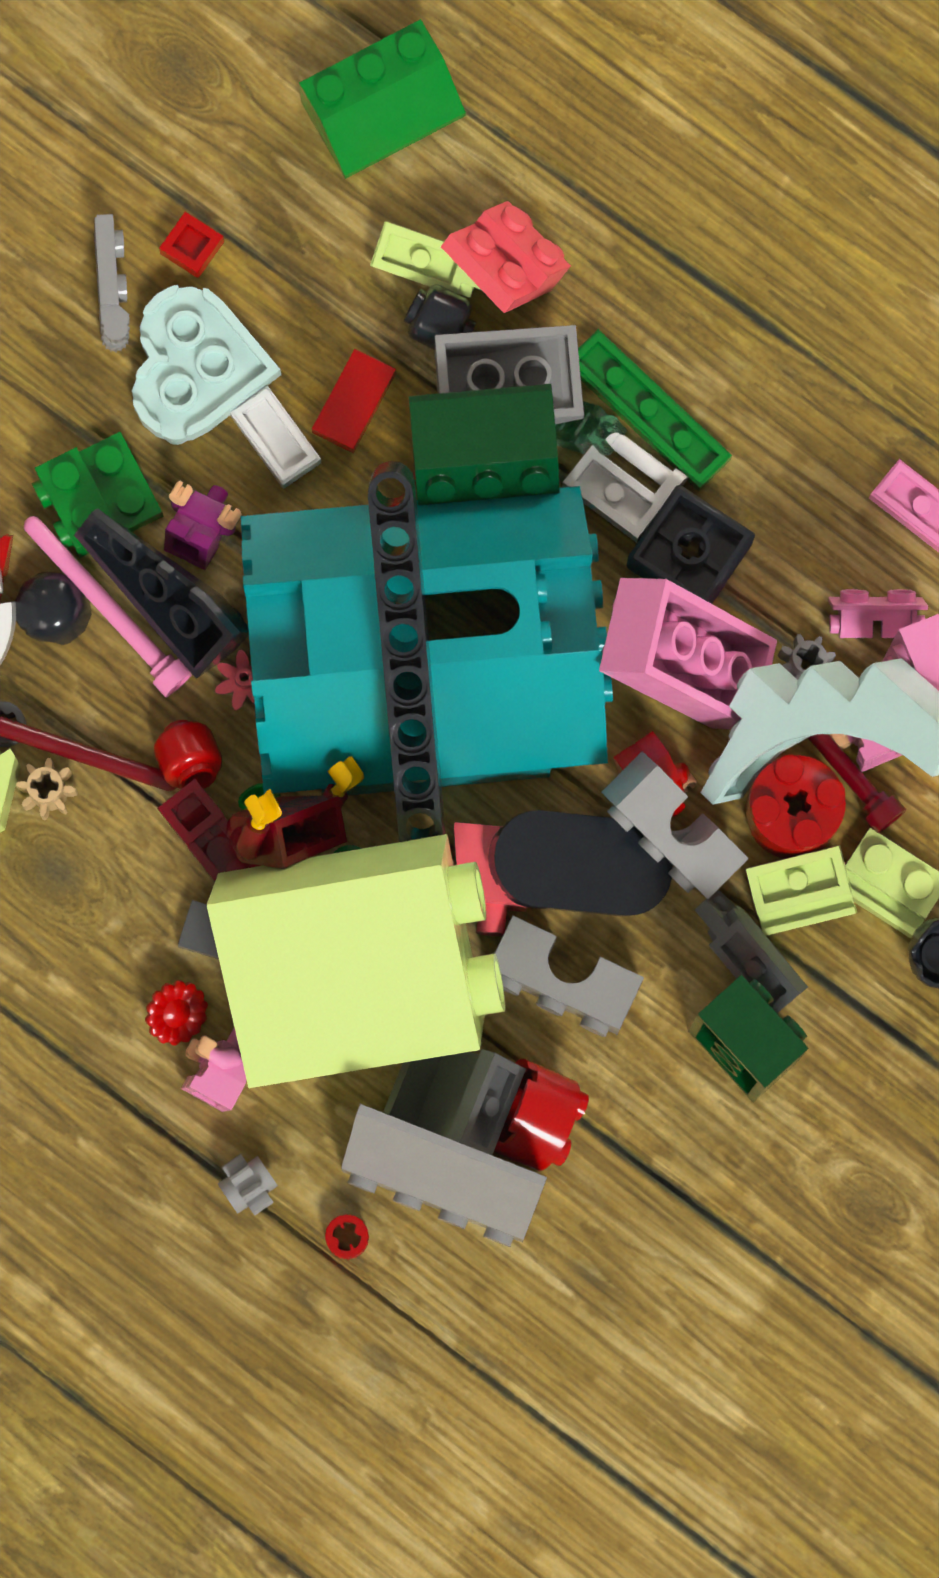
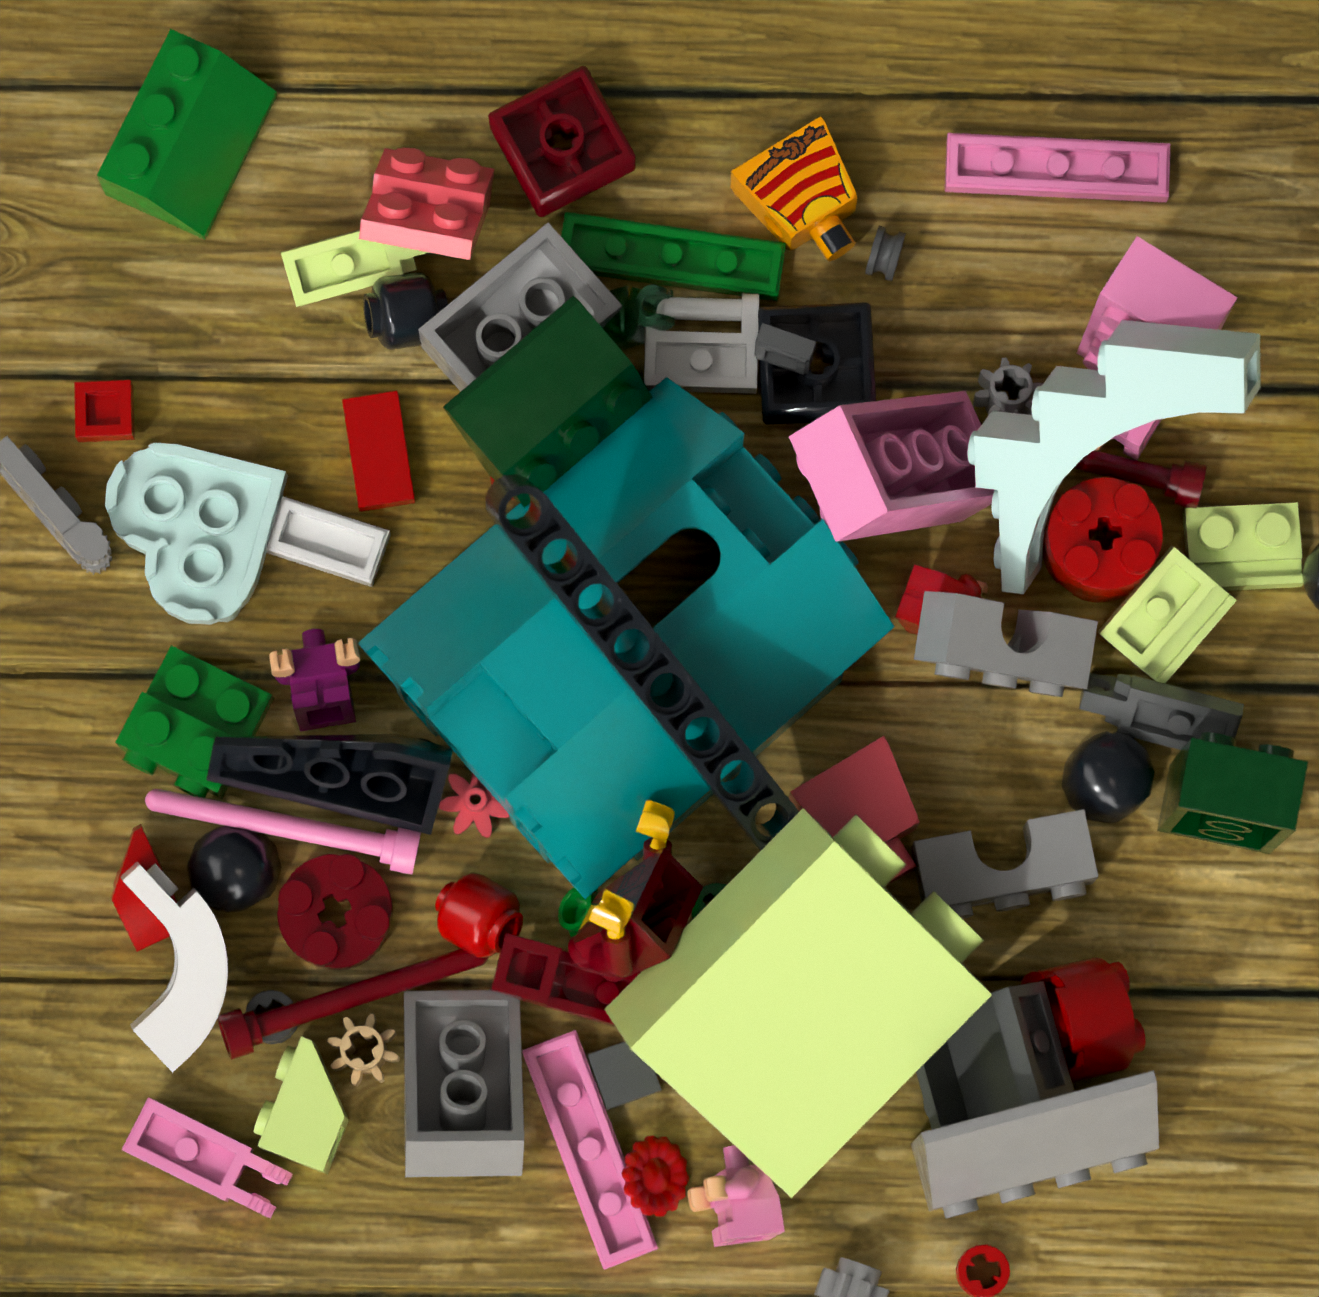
camera: 35 degrees left, 0 degrees up
black tile [489,810,673,916] -> none
bright pink hinge [828,589,928,638] -> none
none -> dark red plate [277,854,393,971]
none -> light grey slope [404,990,524,1177]
none -> dark red brick [488,66,636,217]
none -> bright pink tile [522,1030,658,1270]
none -> torso [730,116,857,262]
none -> dark grey tile [754,323,816,375]
none -> dark grey bush [865,226,906,281]
none -> black hair [1062,731,1155,824]

